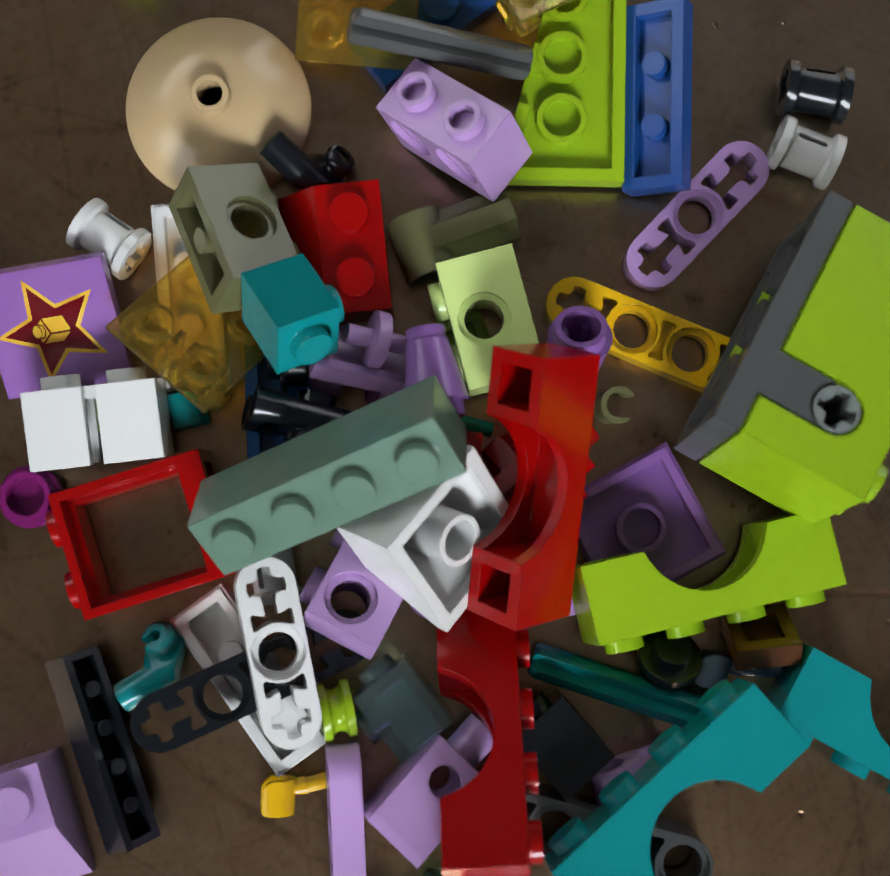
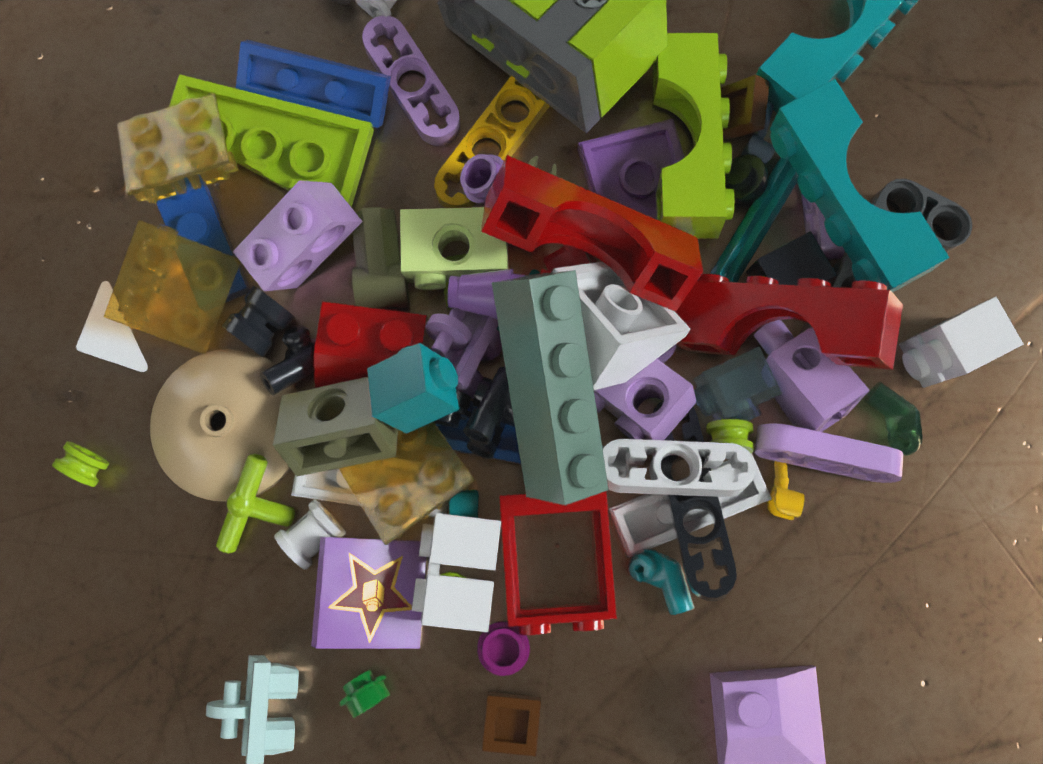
camera: 80 degrees left, 5 degrees down
black piece [44,644,161,854] -> none
dark grey axle [347,7,533,80] -> none
none -> lime piece [216,454,295,554]
none -> black wheel [221,286,295,357]

